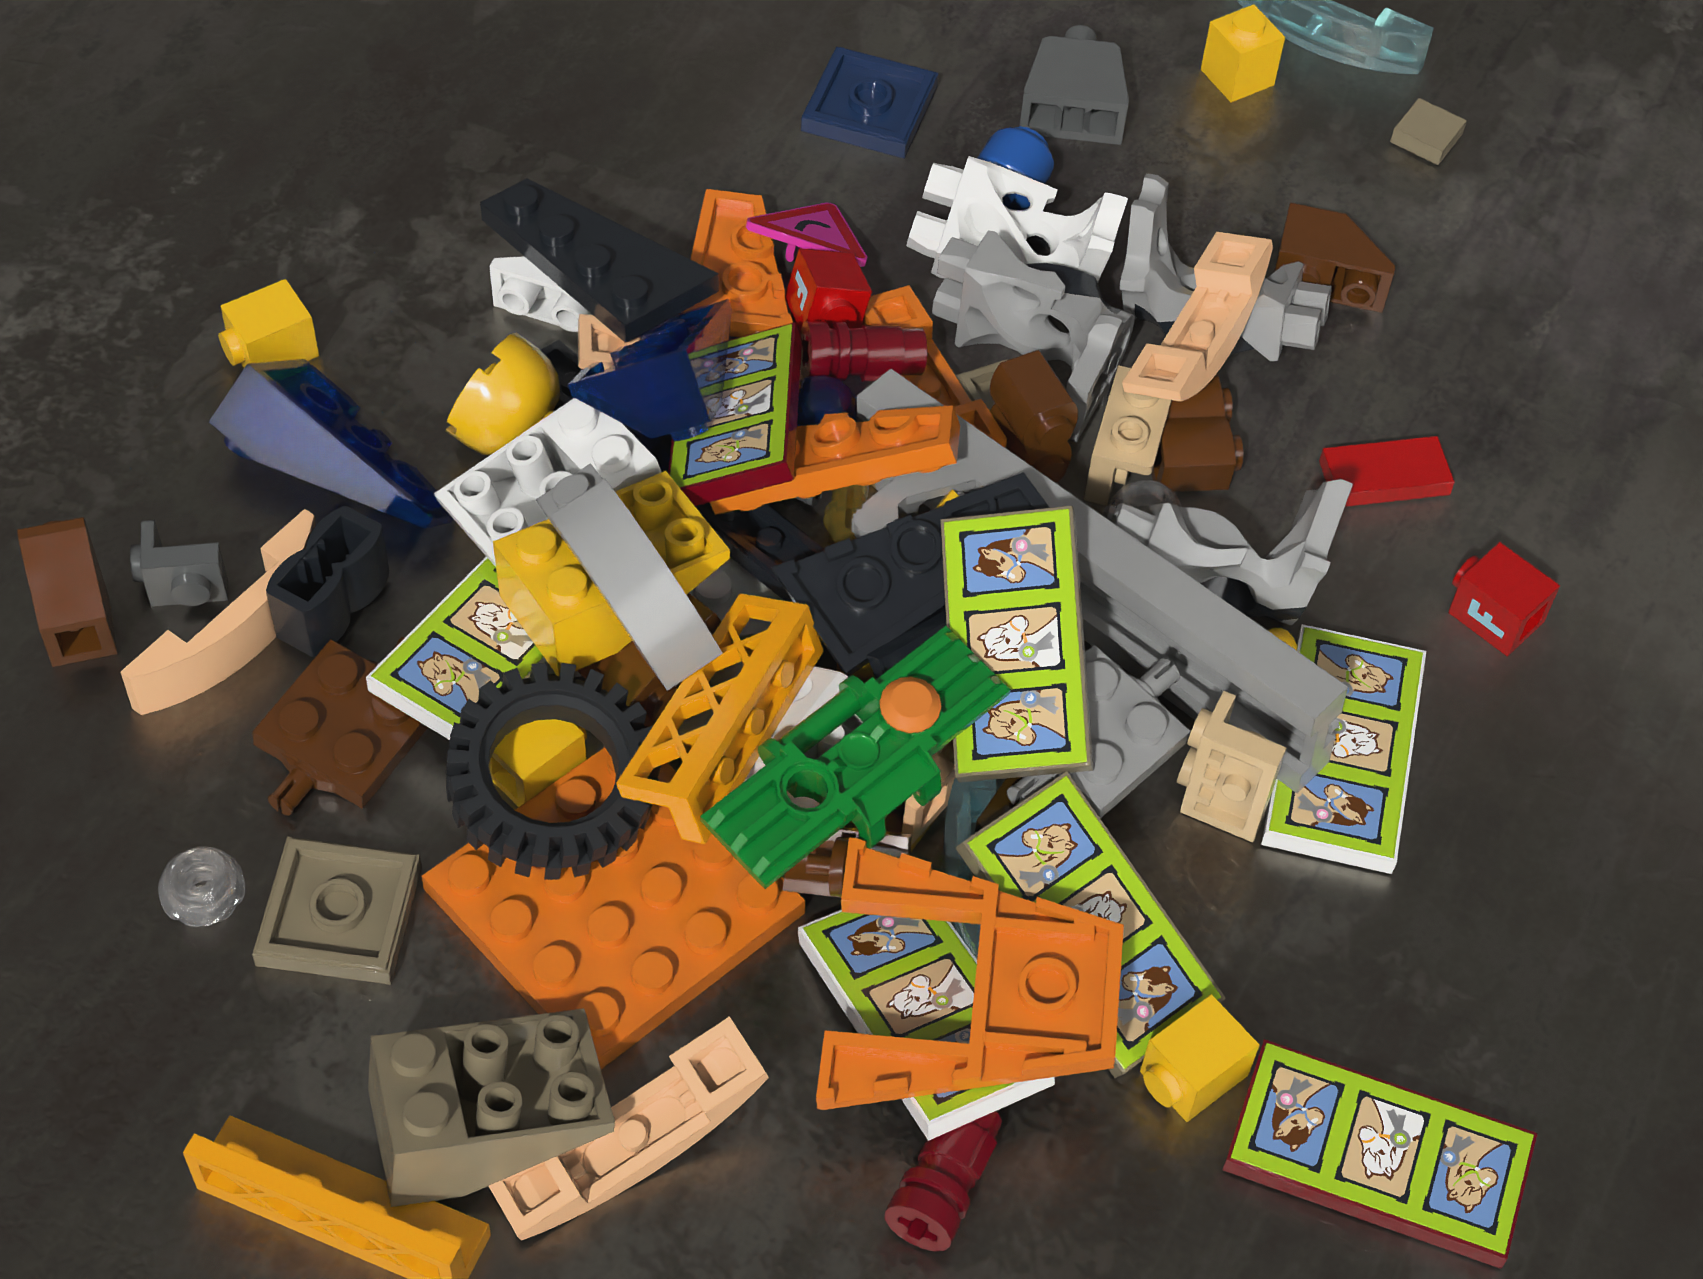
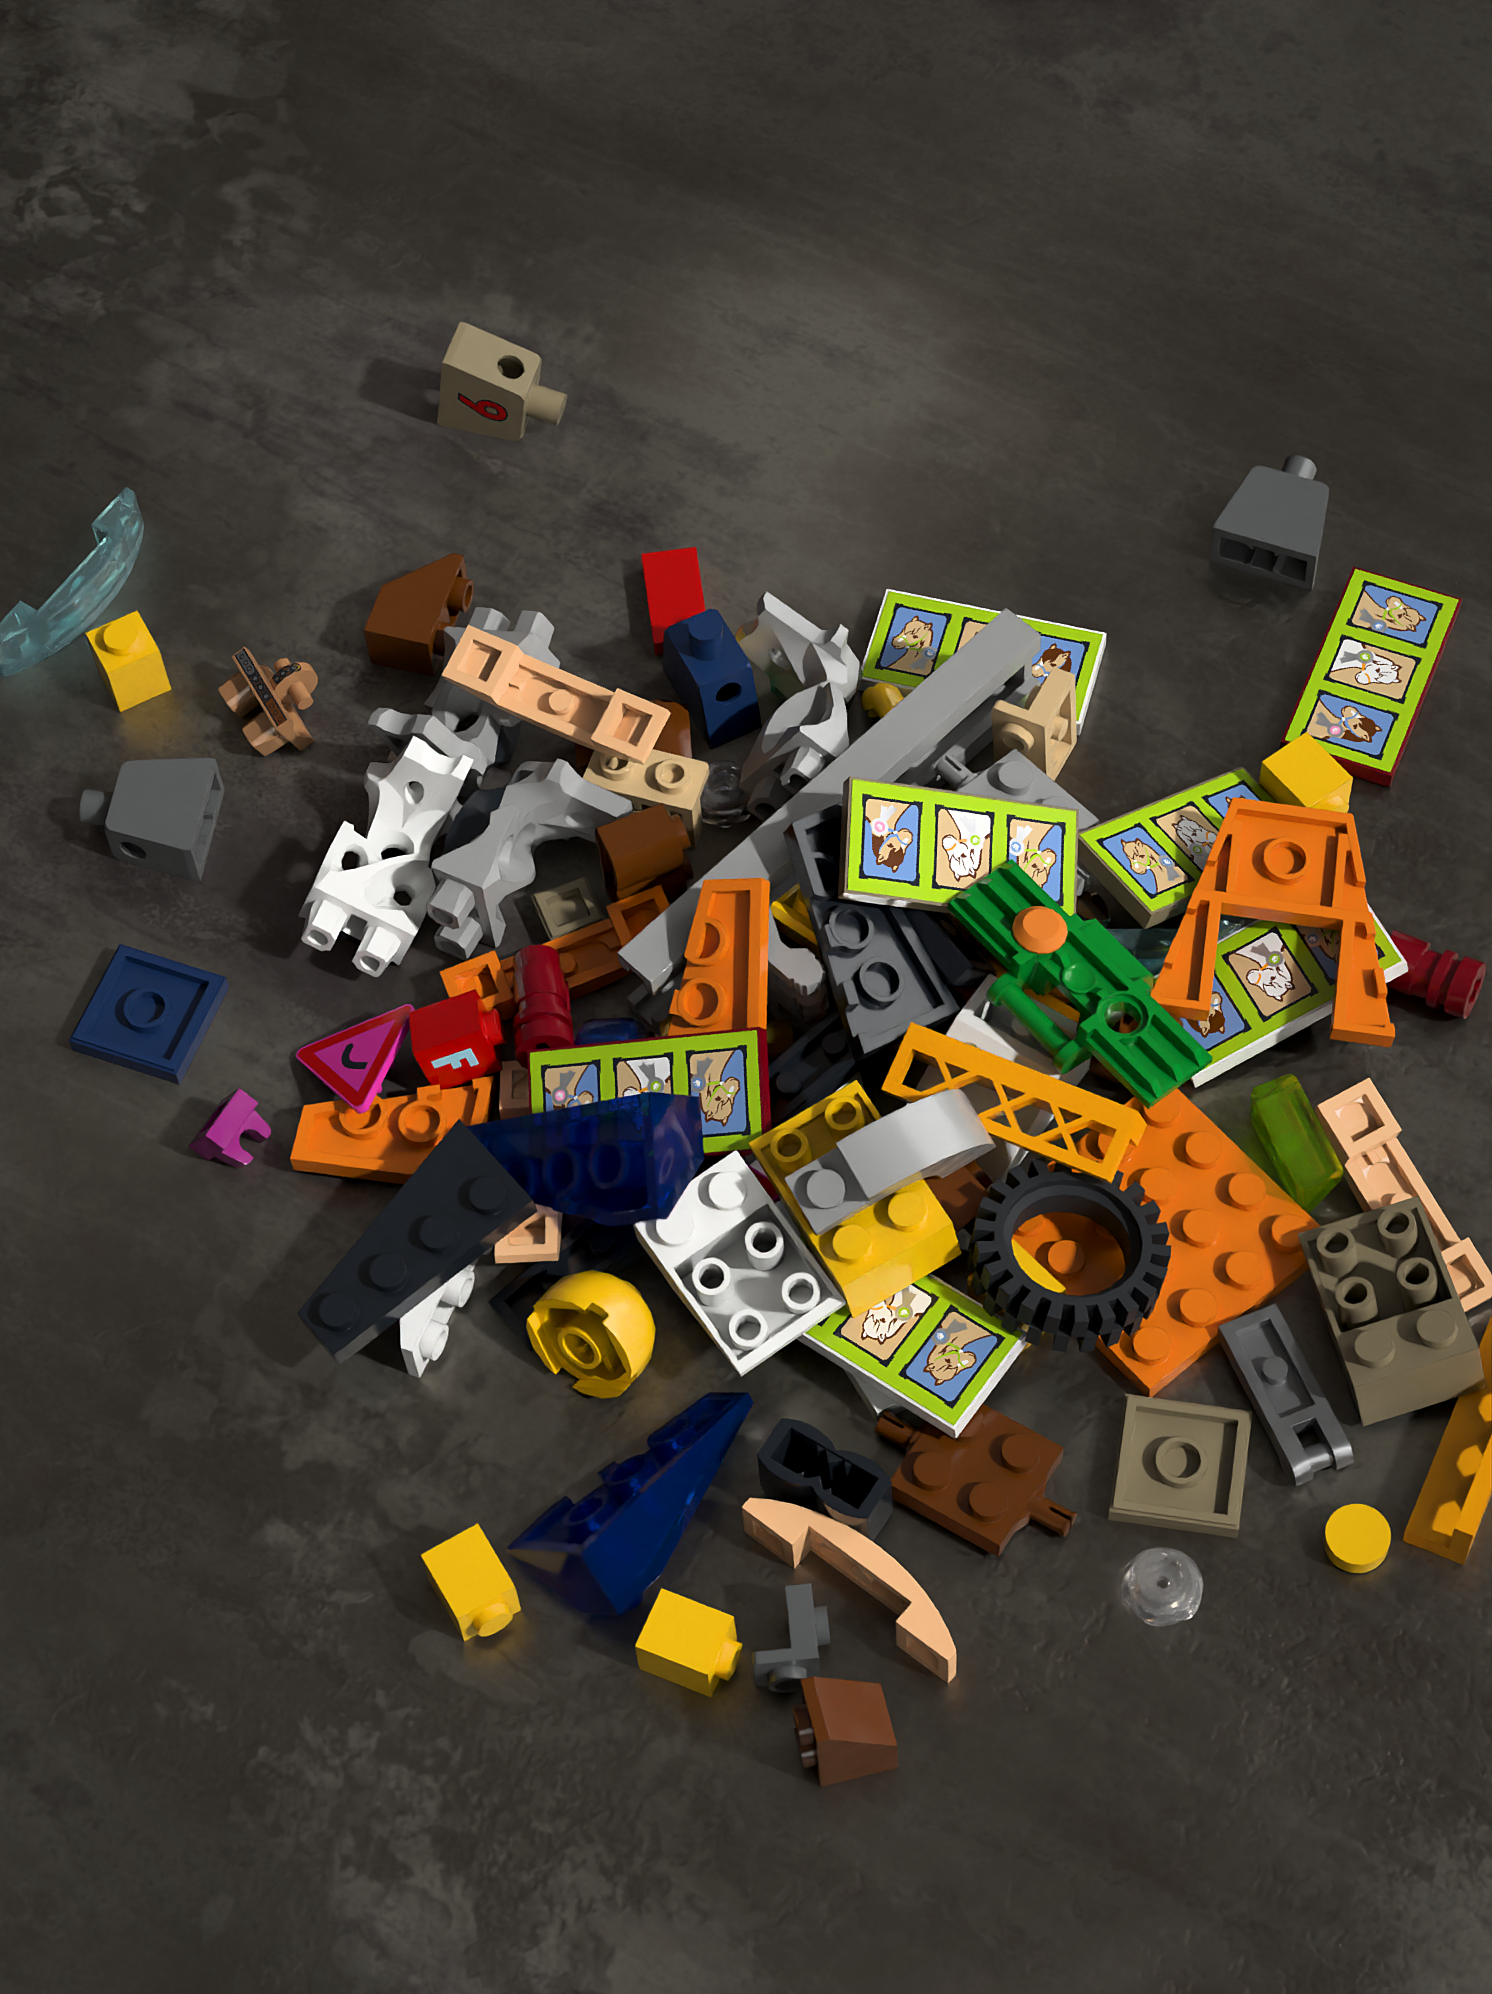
camera: 80 degrees left, 5 degrees up
blue head [977,126,1054,210] -> none
dark tan tile [1390,98,1467,165] -> none
red brick [1448,542,1560,657] -> none
none -> magenta tile [189,1088,271,1168]
none -> medium nougat hips [218,647,318,756]
none -> dark tan torso [437,321,567,442]
none -> yellow brick [635,1588,743,1697]
none -> dark blue torso [663,609,762,750]
none -> dark grey torso [1210,455,1330,591]
none -> flat silver plate [1218,1303,1354,1487]
none -> clear neon green slope [1249,1074,1343,1214]
none -> yellow tile [1323,1504,1391,1573]

